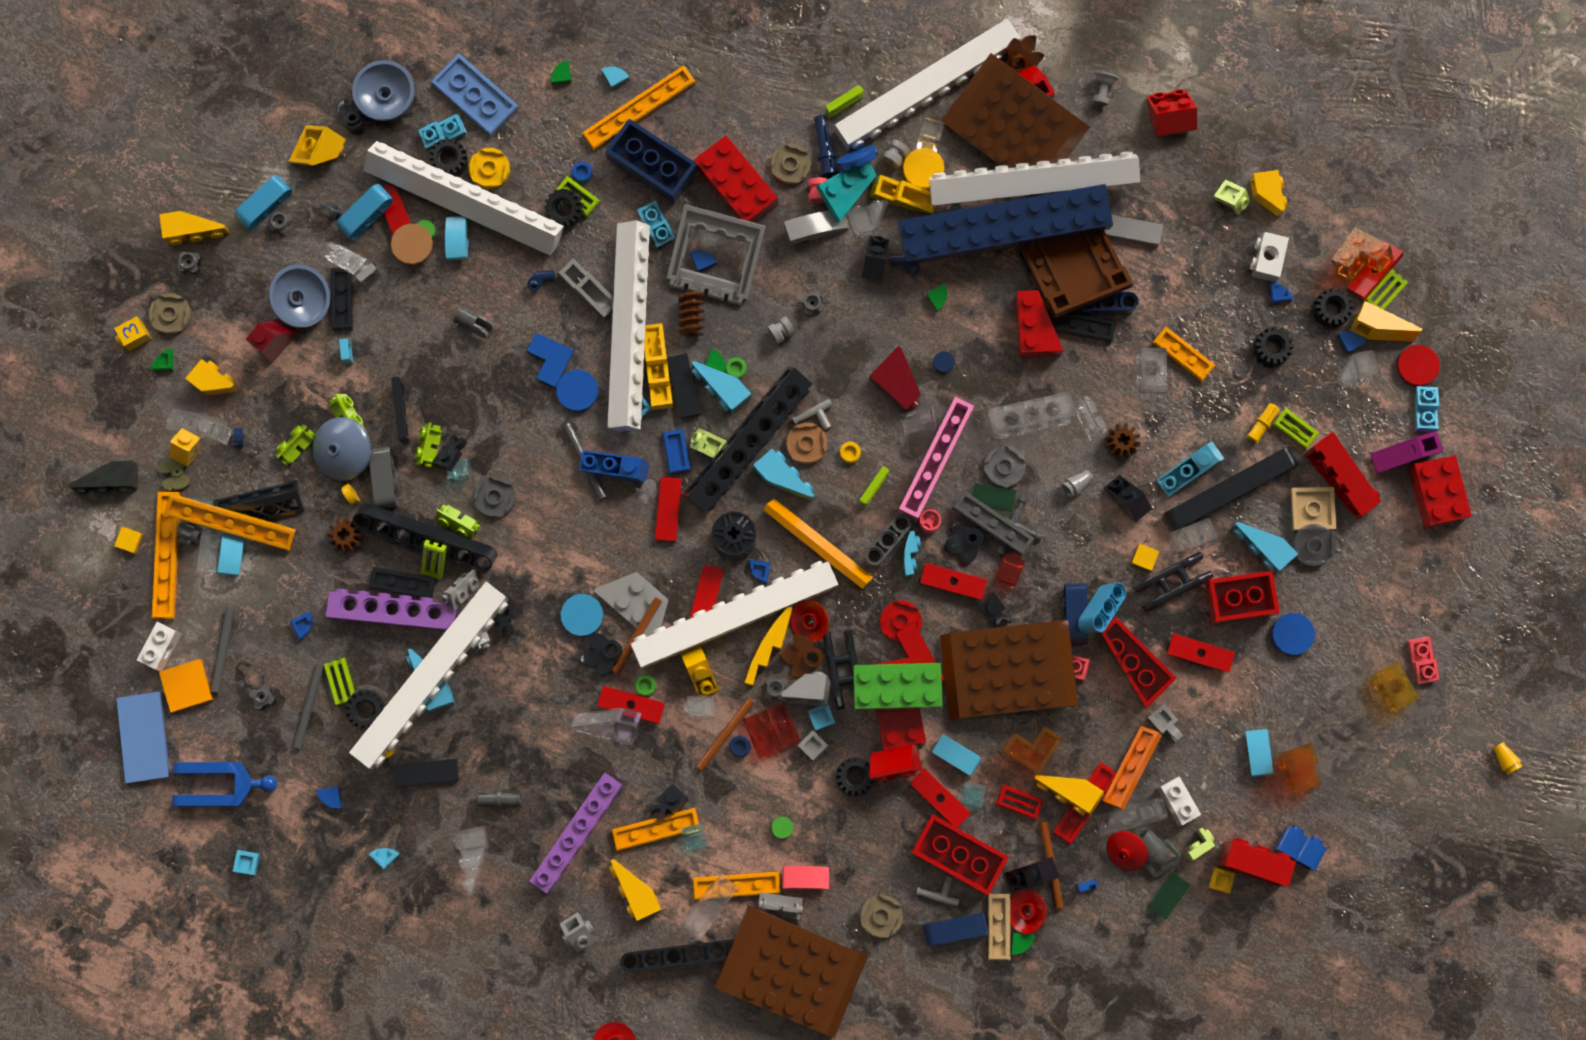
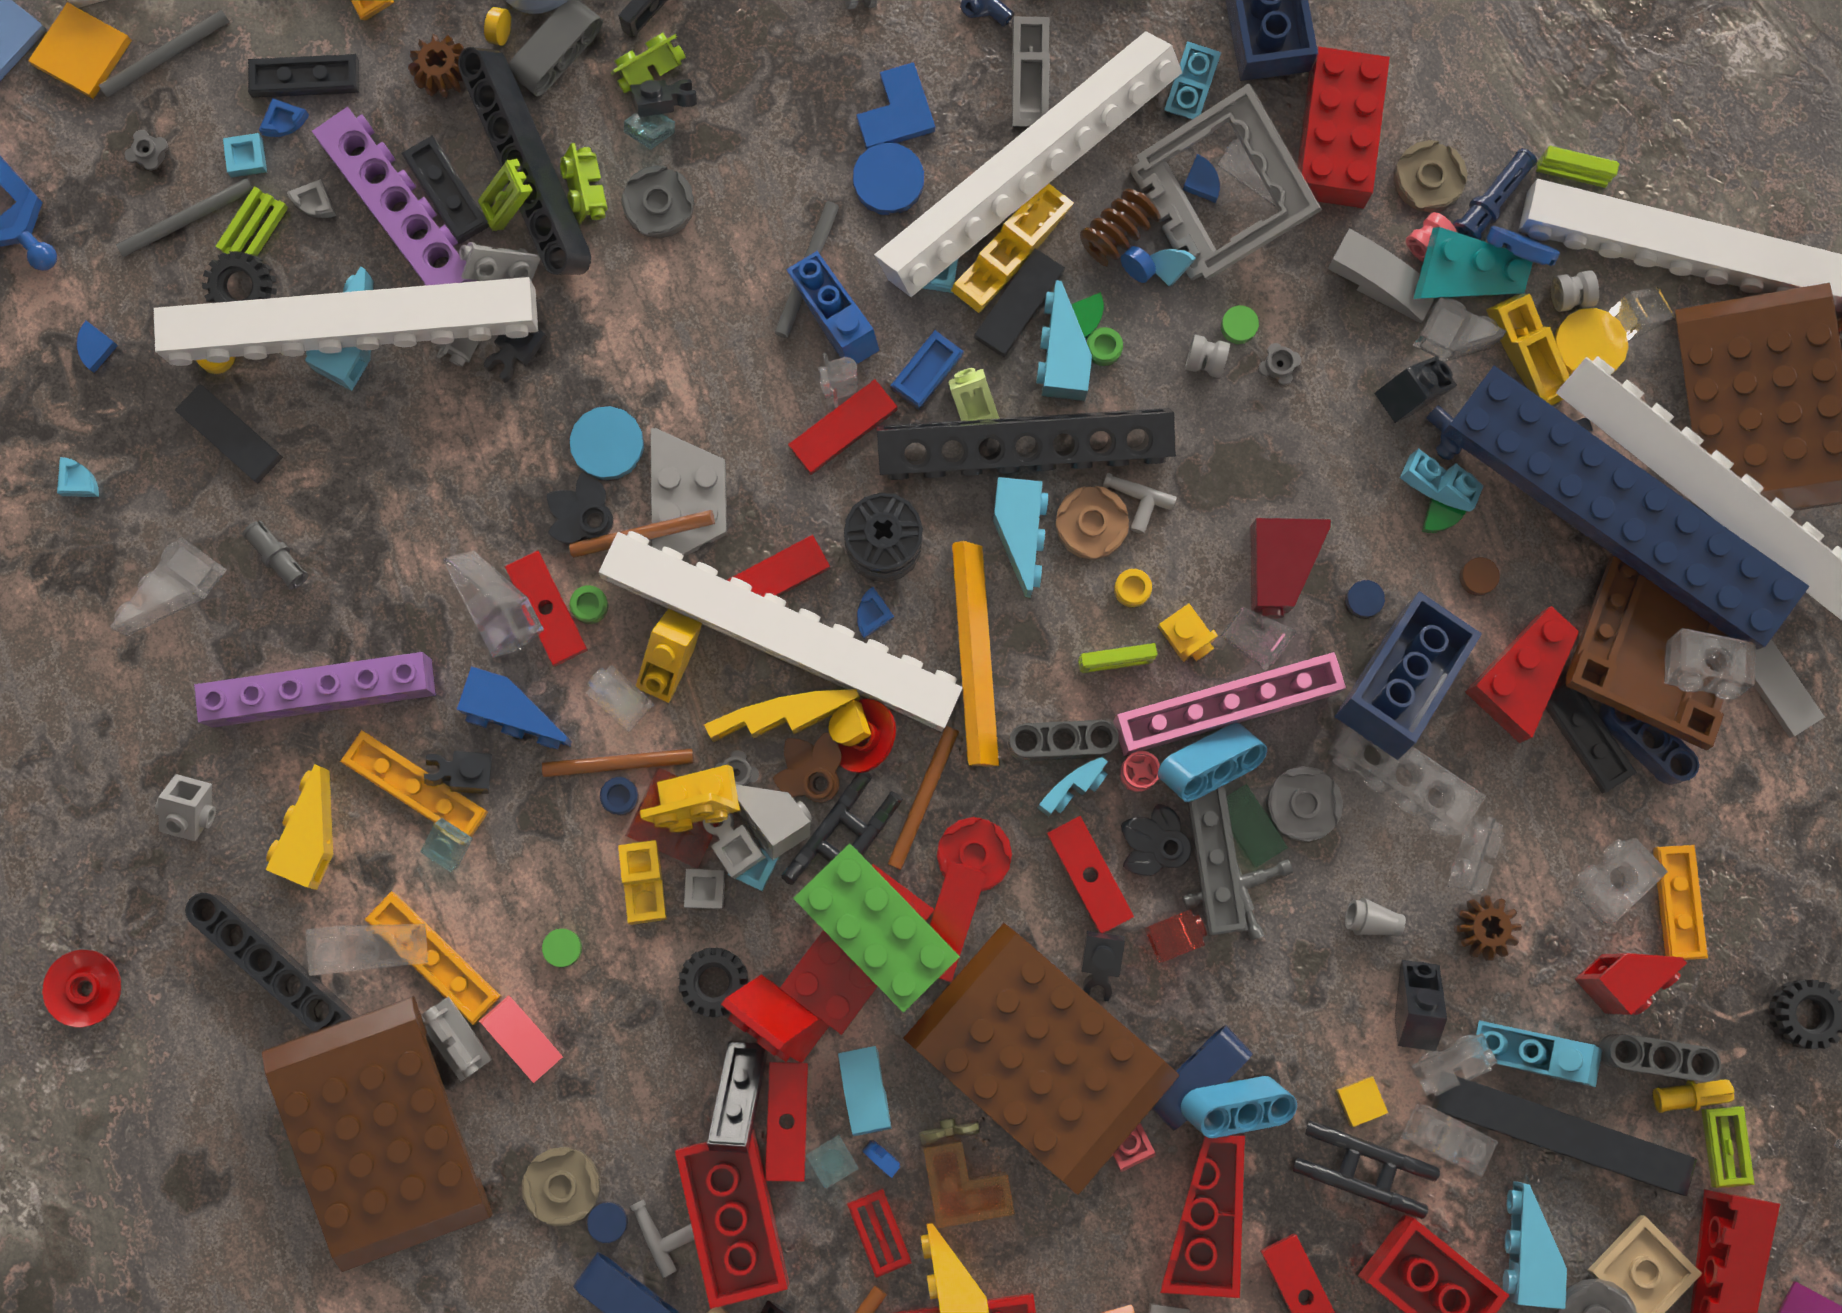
camera: 45 degrees right, 0 degrees up
none -> medium azure tile [223,133,267,178]
none -> black tile [248,54,359,98]
none -> light grey tile [287,179,336,218]
none -> blue slope [457,666,572,750]
none -> dark blue tile [587,1202,628,1243]
none -> yellow slope [618,840,667,925]
none -> yellow bracket [640,765,740,832]
none -> light grey plate [703,813,766,879]
none -> tile [707,1042,768,1153]
none -> yellow tile [829,700,871,746]
none -> blue tile [862,1140,900,1178]
none -> dark orange bar [888,726,959,870]
none -> olive piece [919,1118,980,1145]
none -> blue tile [1120,246,1156,283]
none -> medium azure tile [1150,249,1196,286]
none -> yellow bracket [1157,603,1218,662]
none -> dark azure beam [1158,723,1267,802]
none -> bright green tile [1221,305,1259,344]
none -> dark blue brick [1334,591,1482,760]
none -> medium azure slope [1400,448,1484,512]
none -> clear hinge [1412,1033,1498,1096]
none -> reddish brown tile [1460,557,1500,596]
none -> red slope [1575,953,1687,1015]
none -> dark grey beam [1599,1034,1721,1082]
none -> clear brick [1664,628,1756,699]

